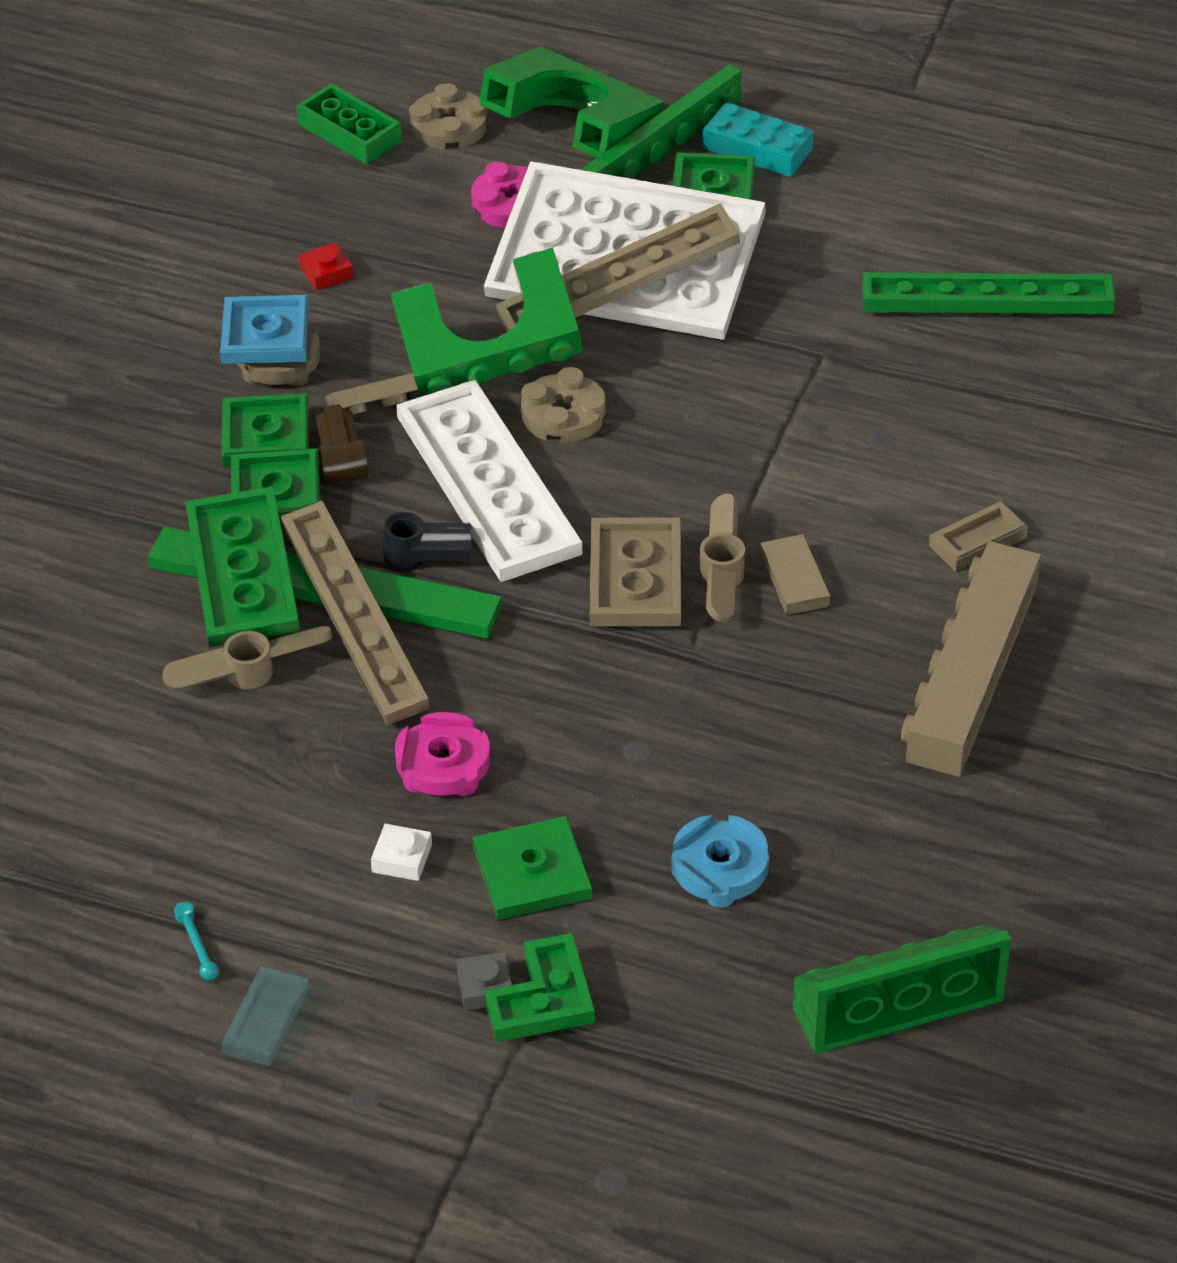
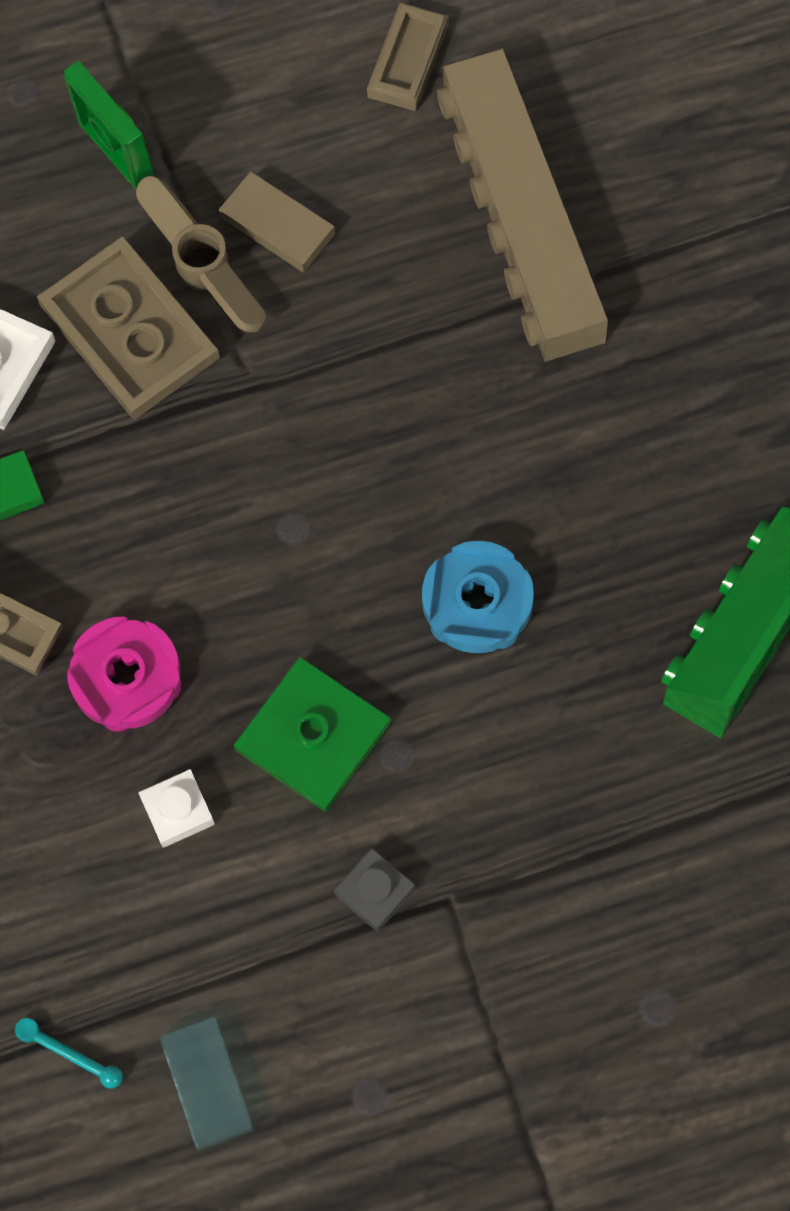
camera: 35 degrees left, 25 degrees up
green plate [484,933,595,1043] -> none
none -> green plate [63,60,154,190]

